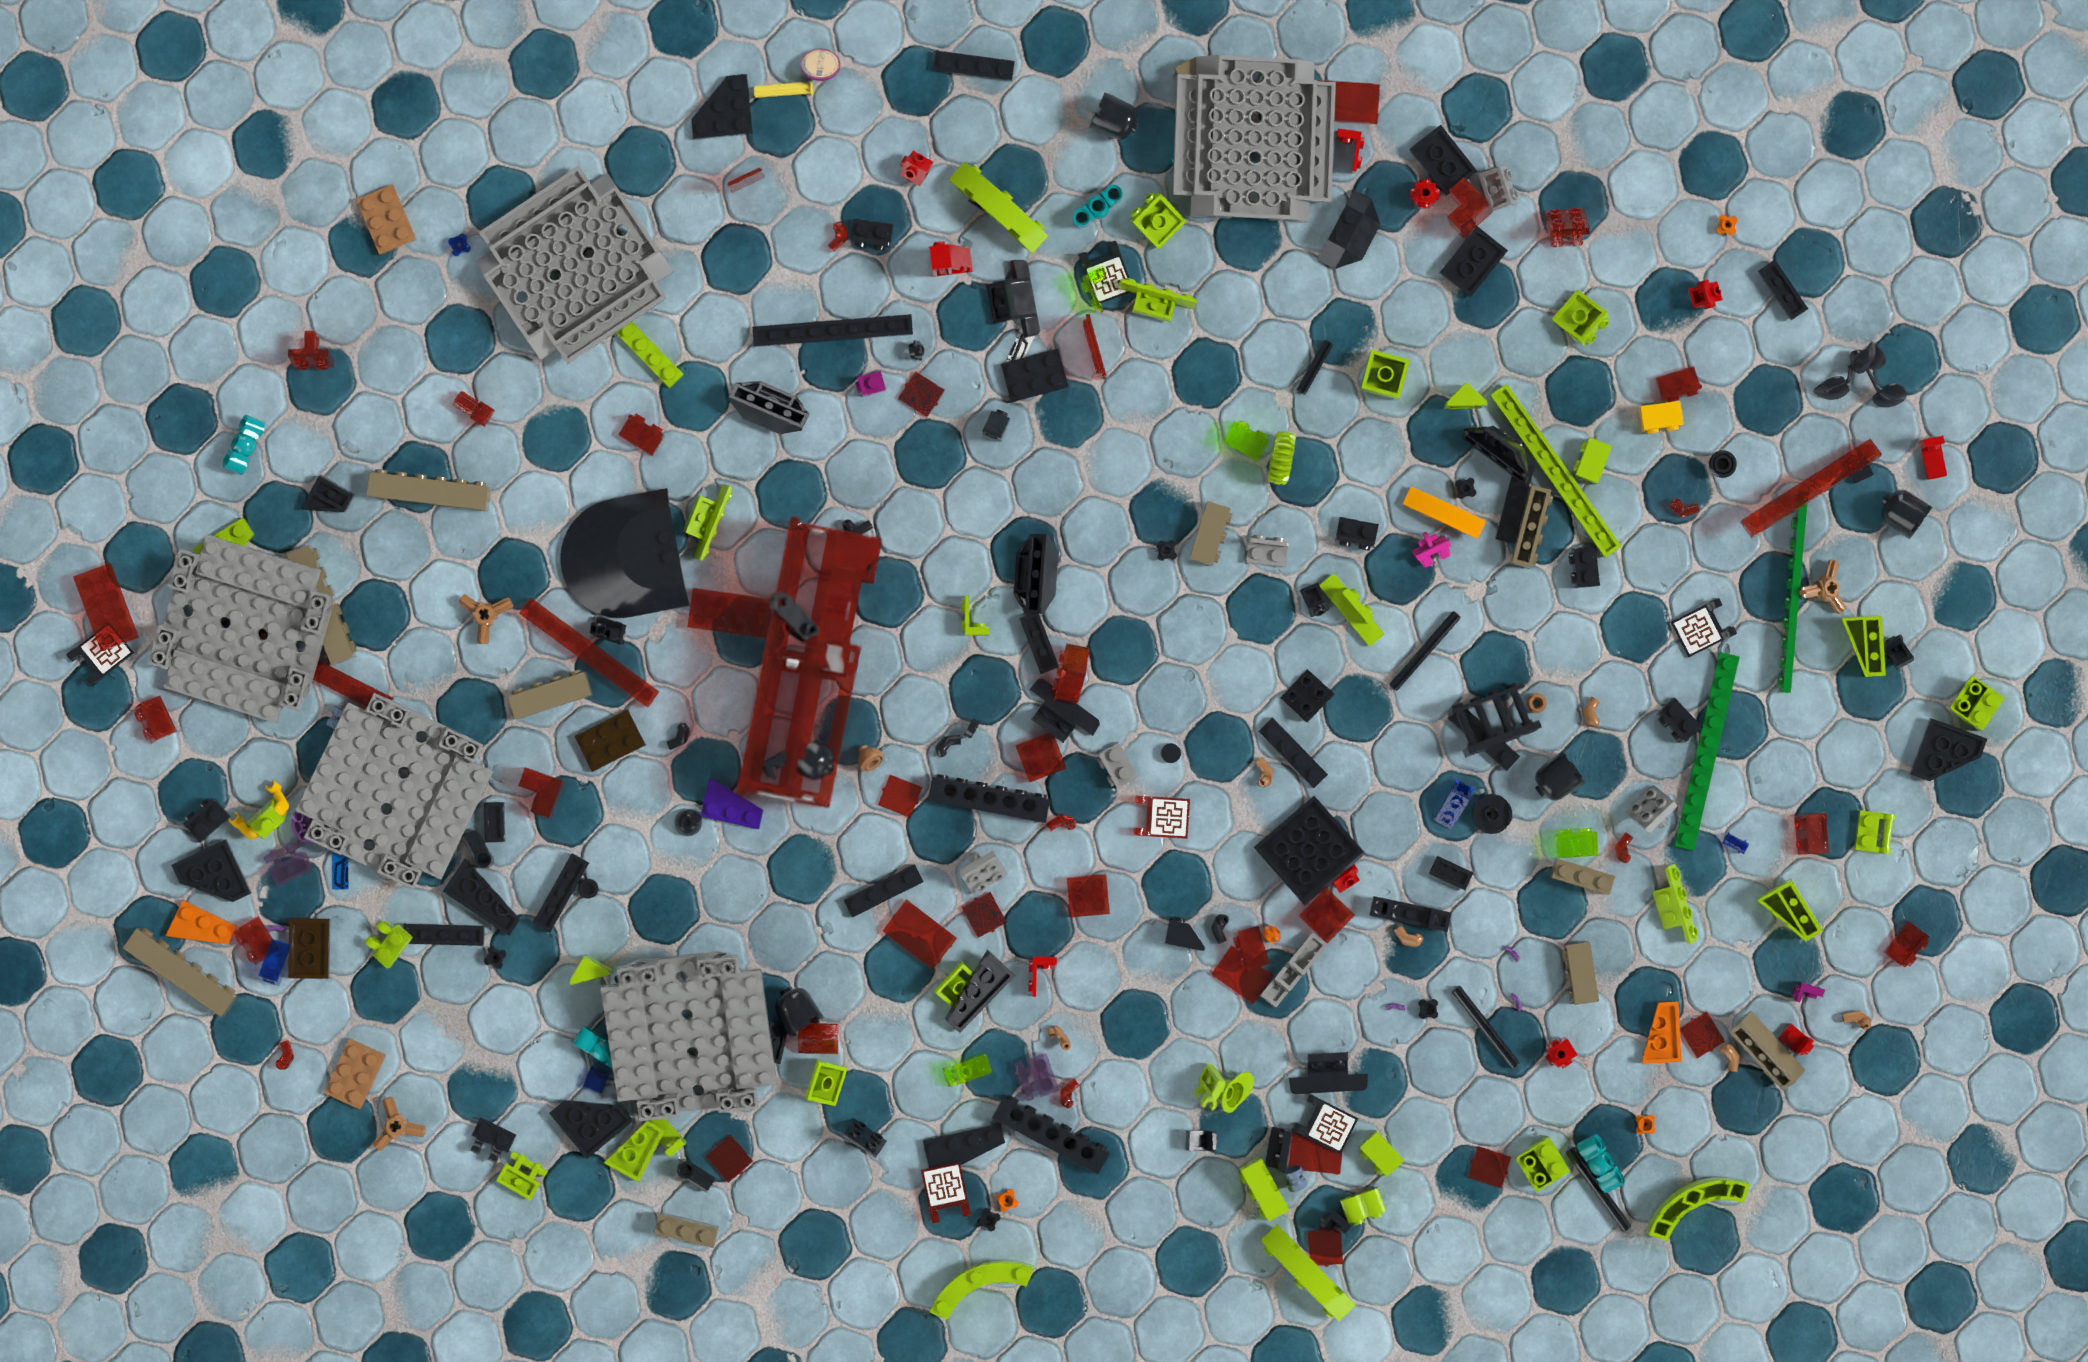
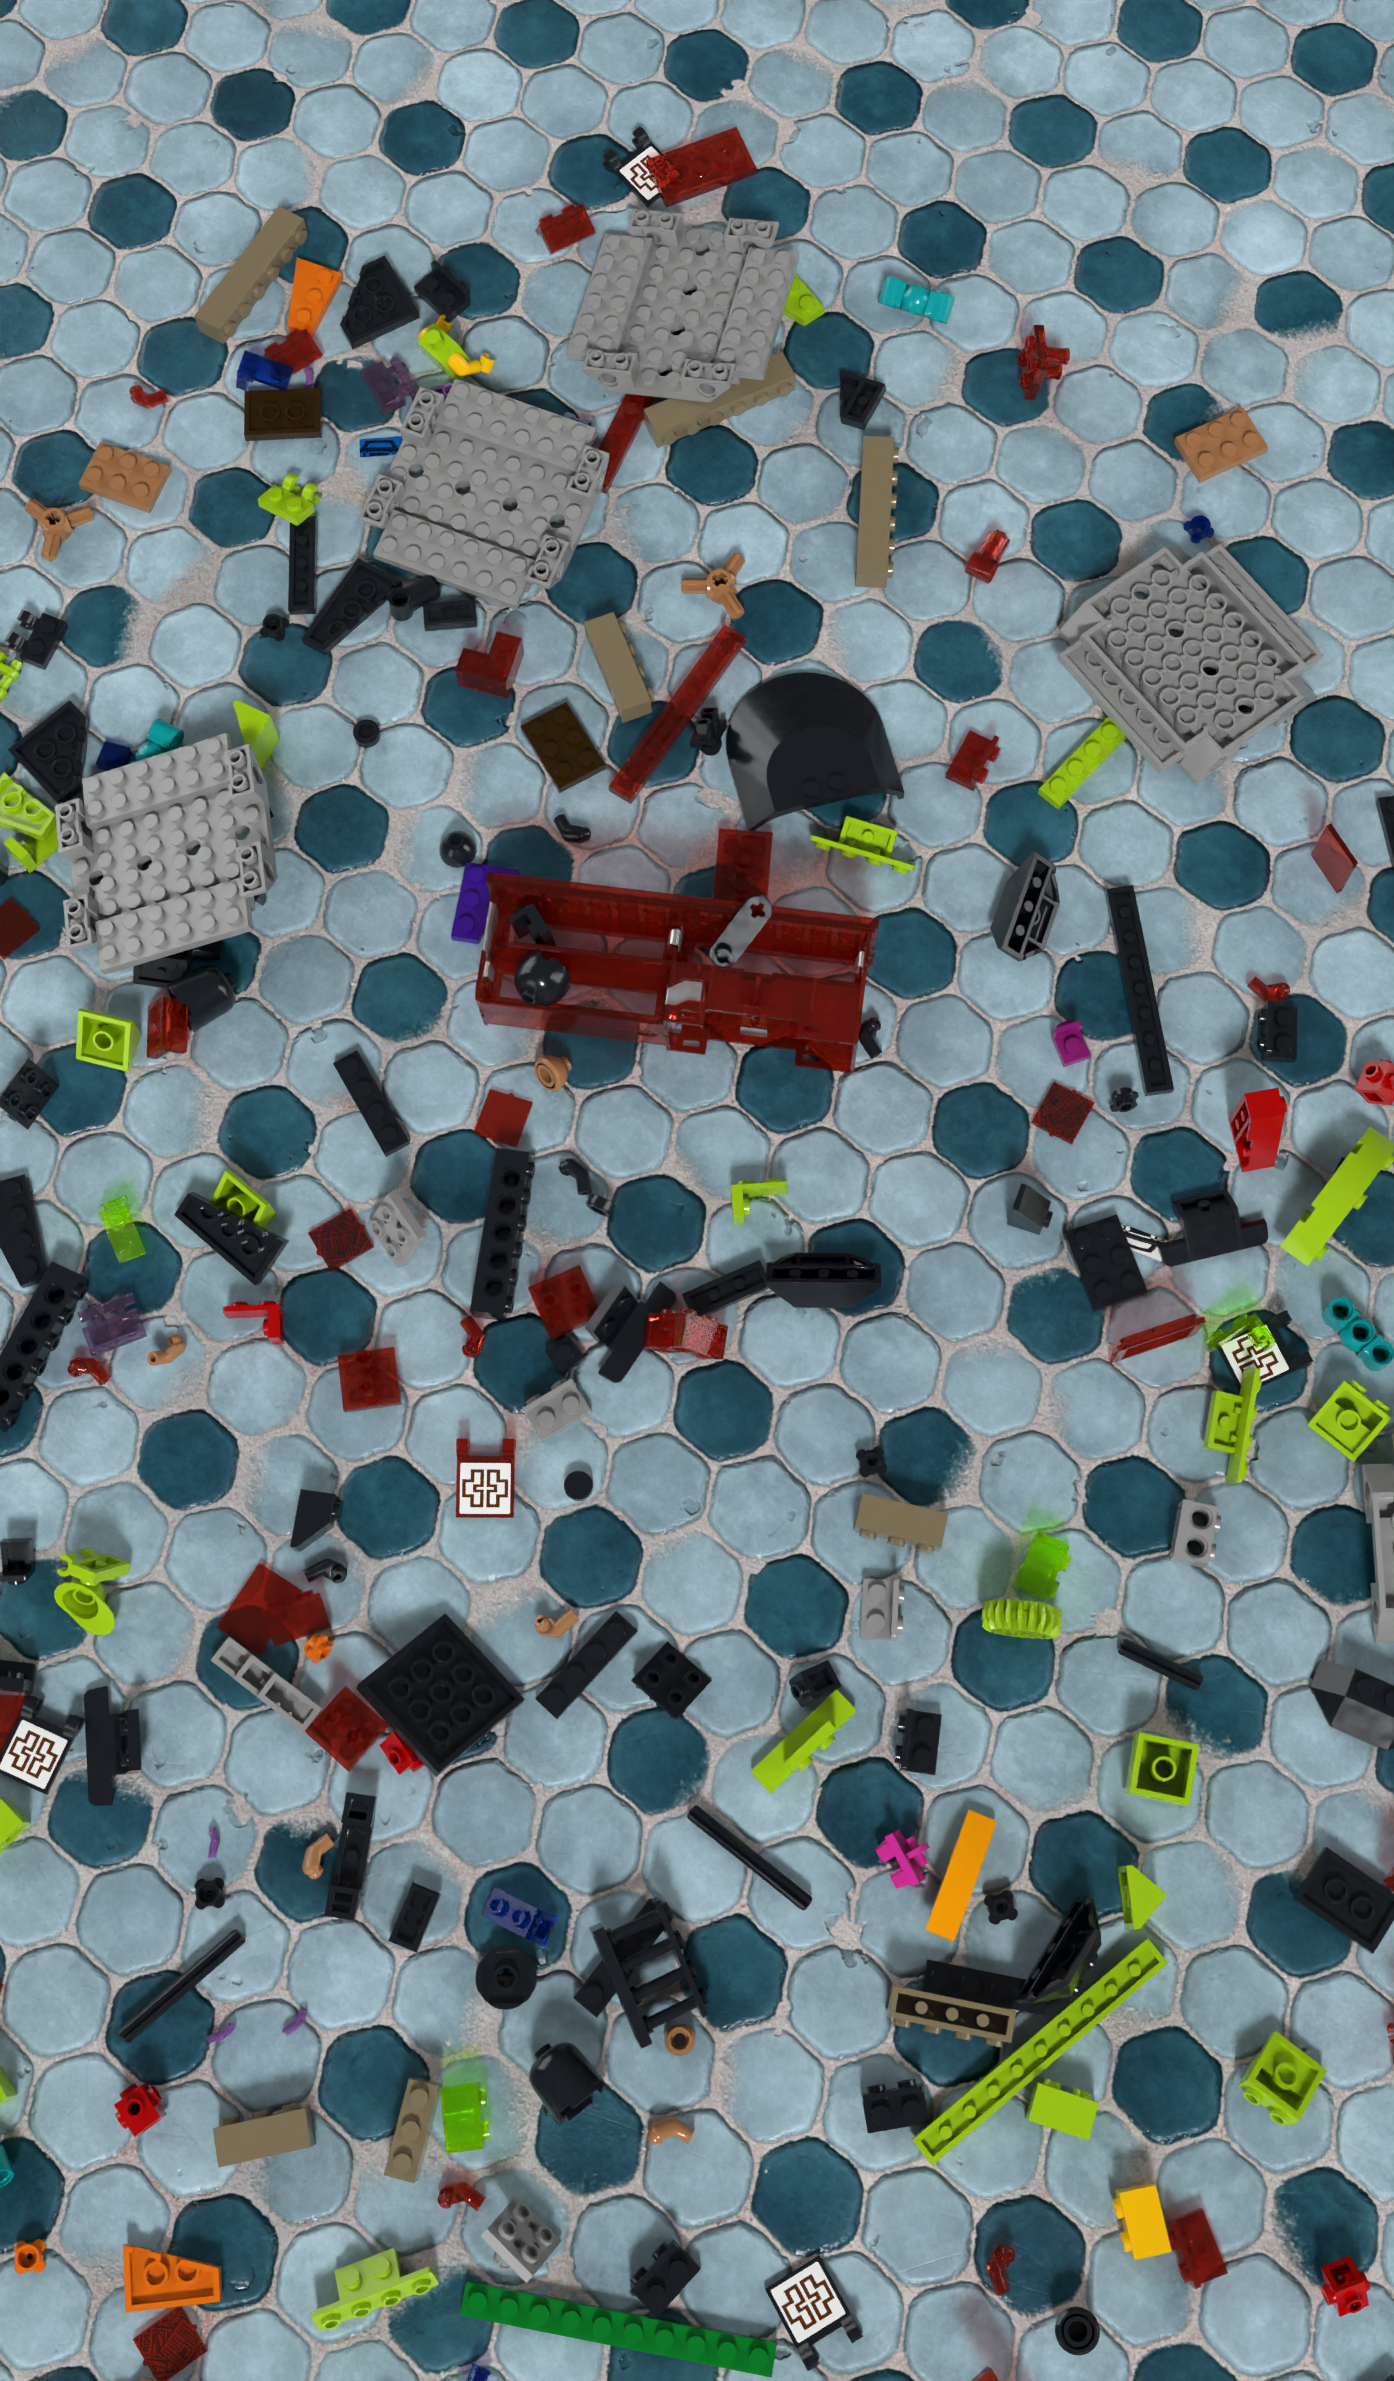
camera: 90 degrees right, 15 degrees down
black plate [533,853,590,933] -> none
clear red piece [882,899,957,970] -> none
none -> black plate [545,1335,585,1376]
none -> light grey brick [1169,1499,1221,1568]

